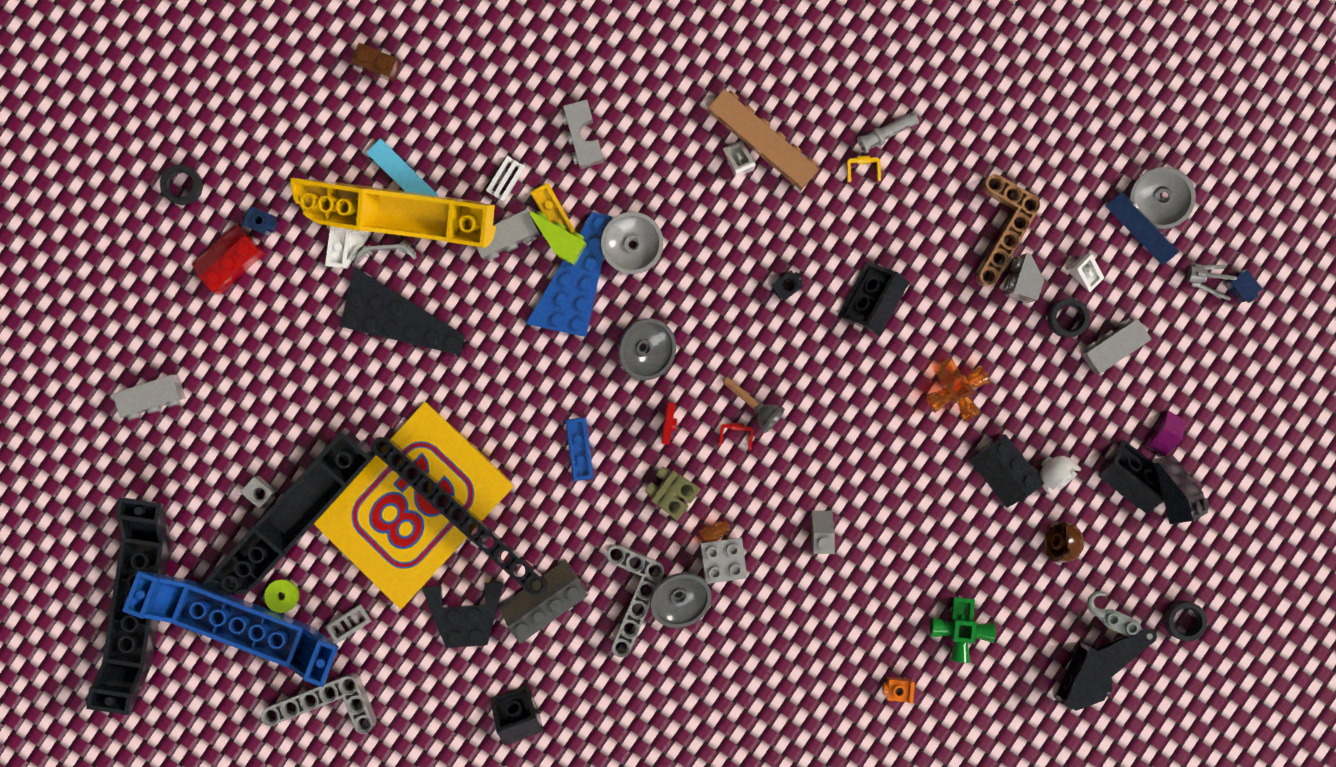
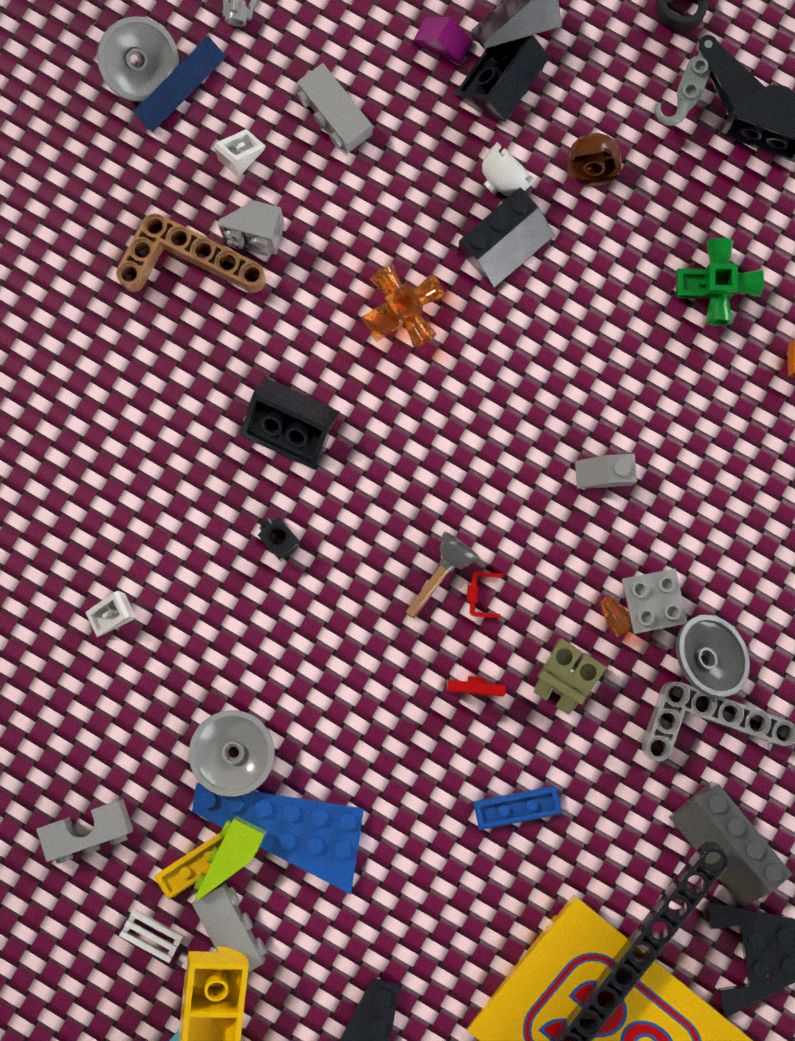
camera: 95 degrees left, 5 degrees down
dark grey dish [618,318,676,380] -> none
medium nougat brick [708,89,819,191] -> none
yellow piece [847,156,881,182] -> none
light grey pin [857,111,919,154] -> none
black tyre [1047,298,1090,338] -> none

